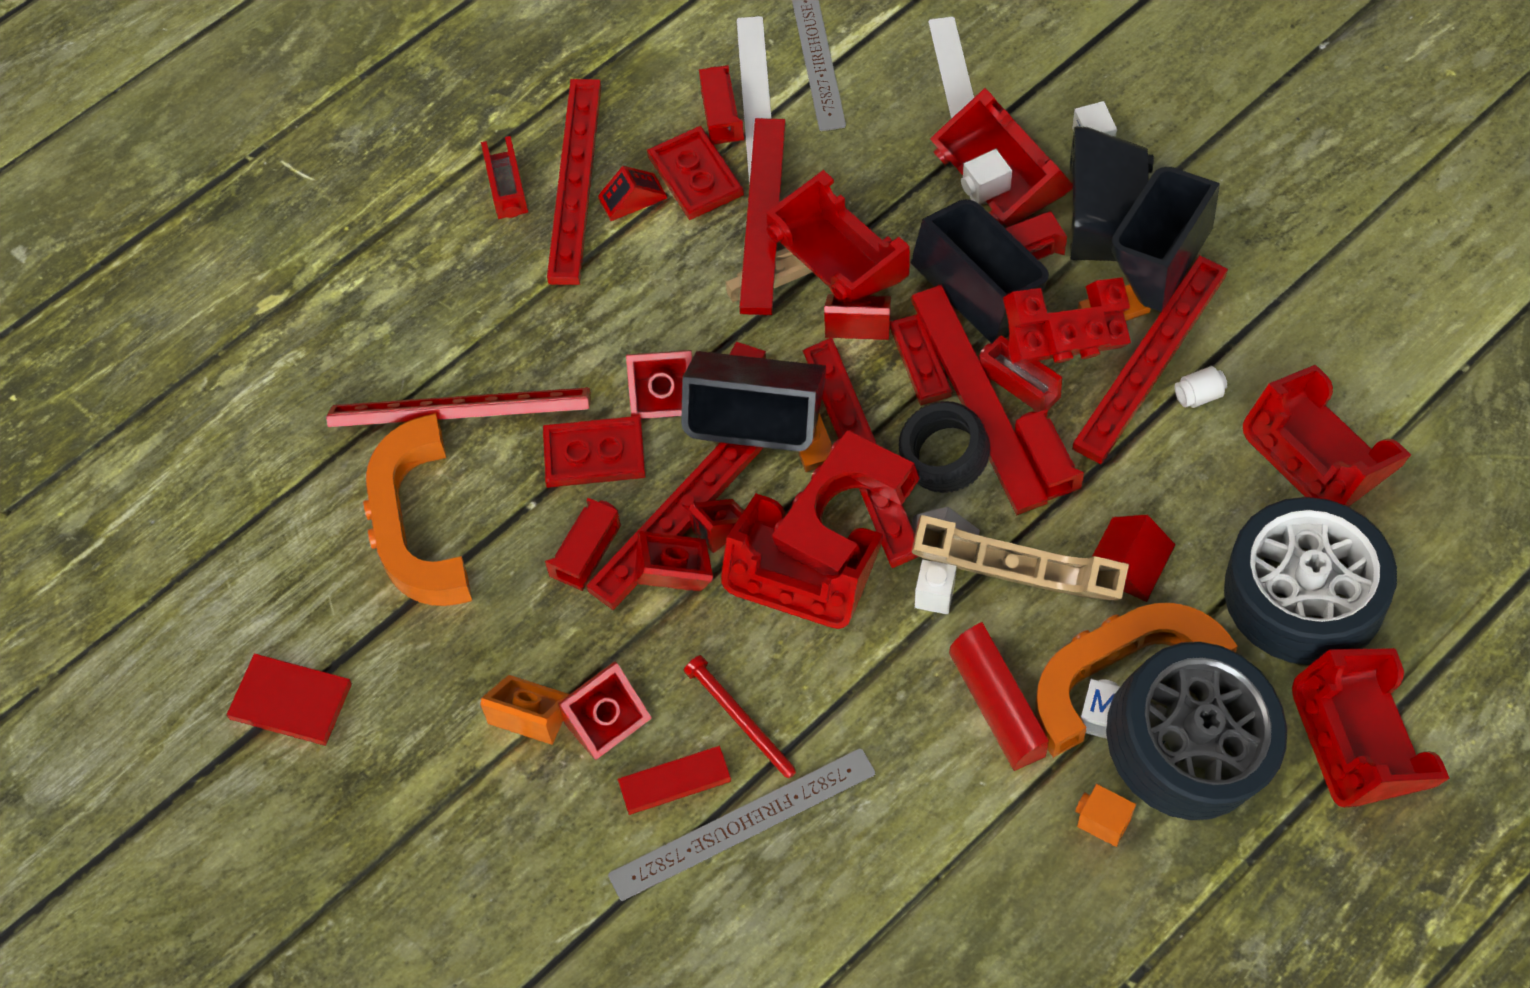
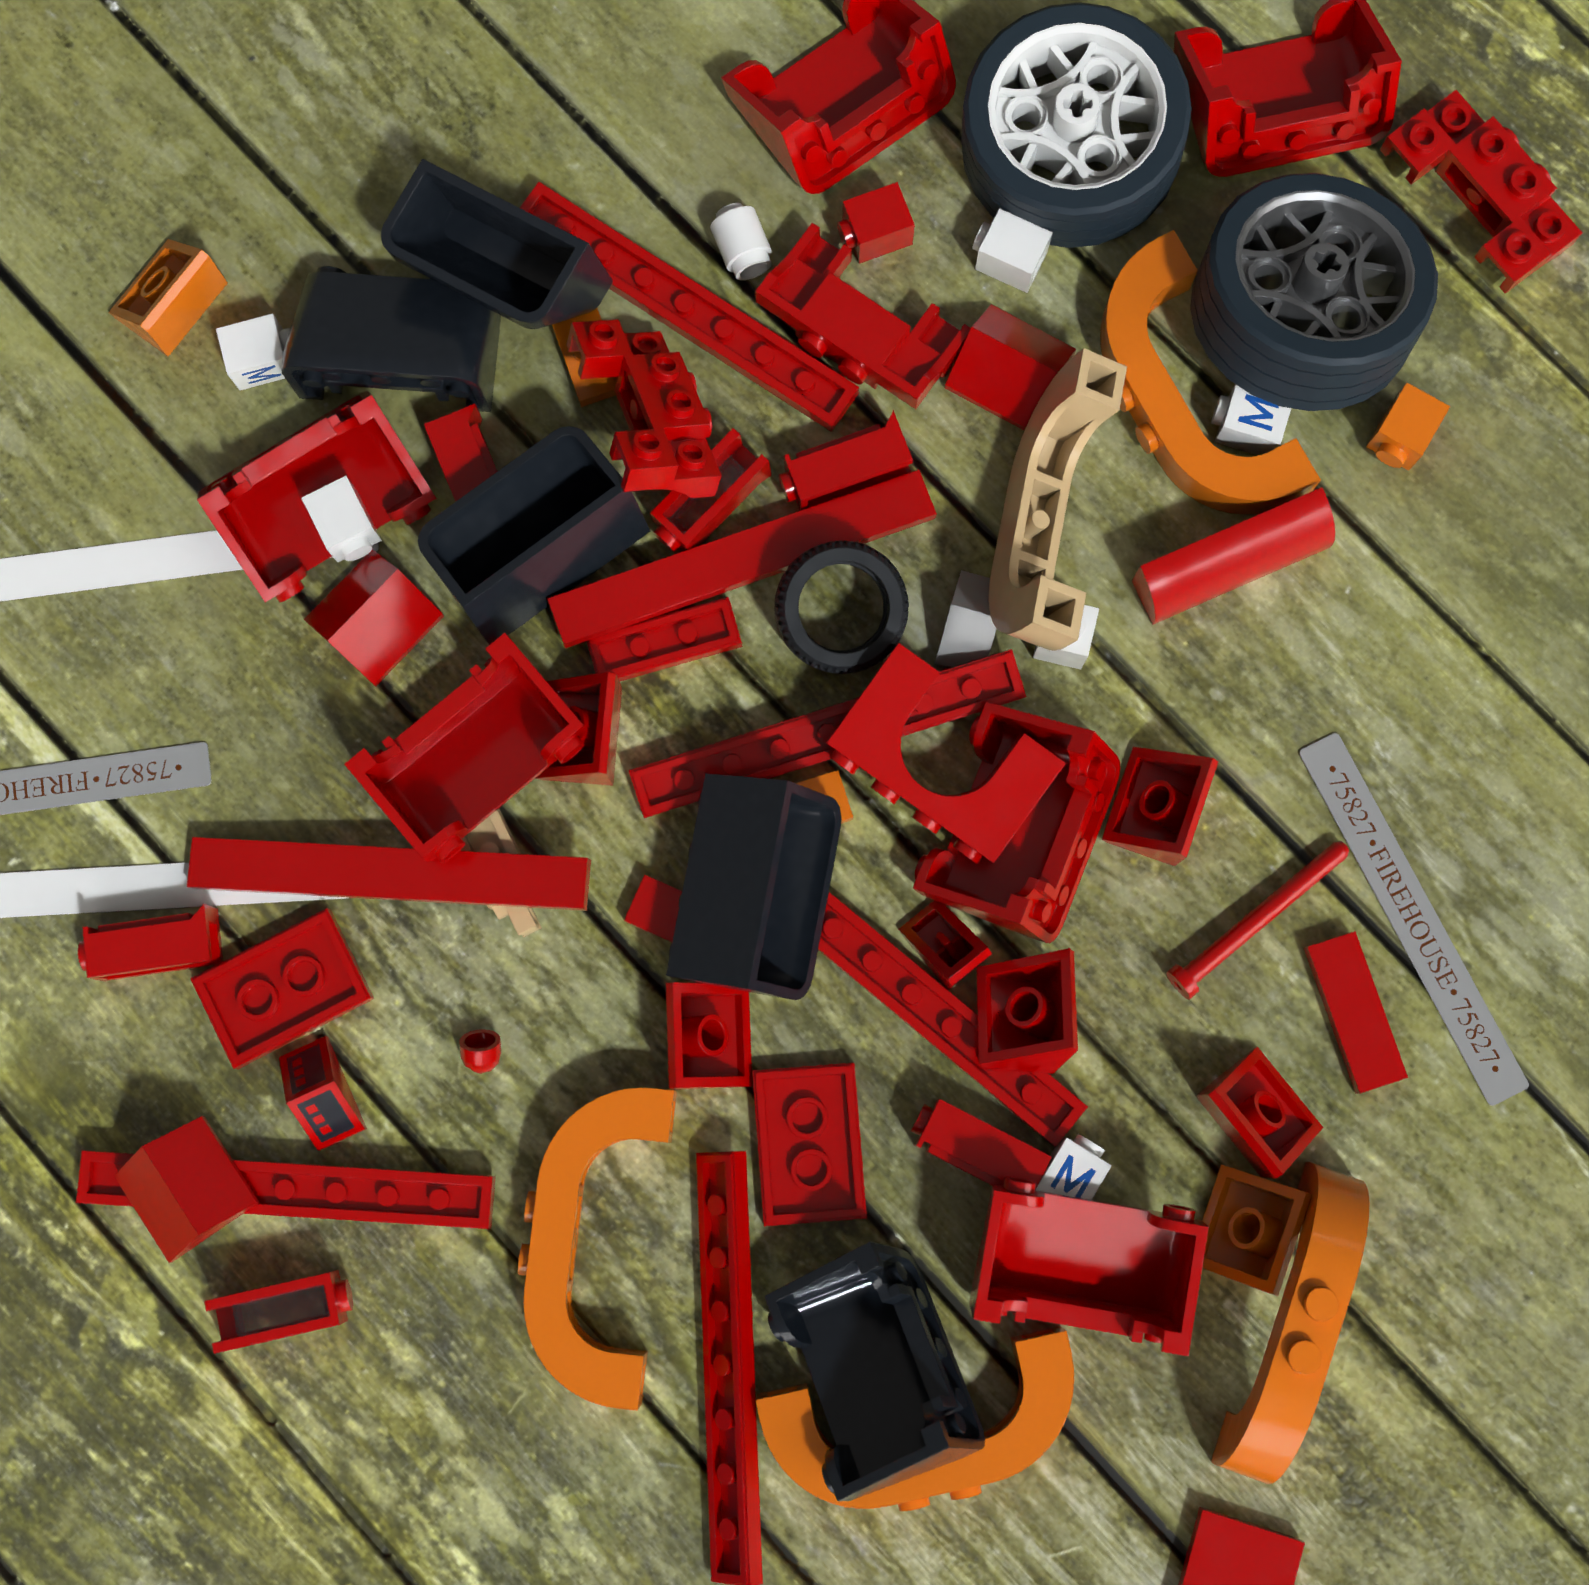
camera: 90 degrees left, 20 degrees up
none -> orange slope [108,239,228,357]
none -> red slope [114,1116,259,1263]
none -> red slope [304,549,444,687]
none -> red hinge [459,1029,502,1074]
none -> orange arch [518,1088,677,1411]
none -> red bracket [755,223,971,409]
none -> black windscreen [765,1242,985,1501]
none -> red brick [837,182,915,264]
none -> red windscreen [969,1177,1209,1357]
none -> white brick [972,208,1053,293]
none -> white brick [1036,1134,1112,1200]
none -> red slope [1102,747,1219,866]
none -> orange arch [1211,1162,1370,1484]
none -> red bracket [1380,90,1583,294]

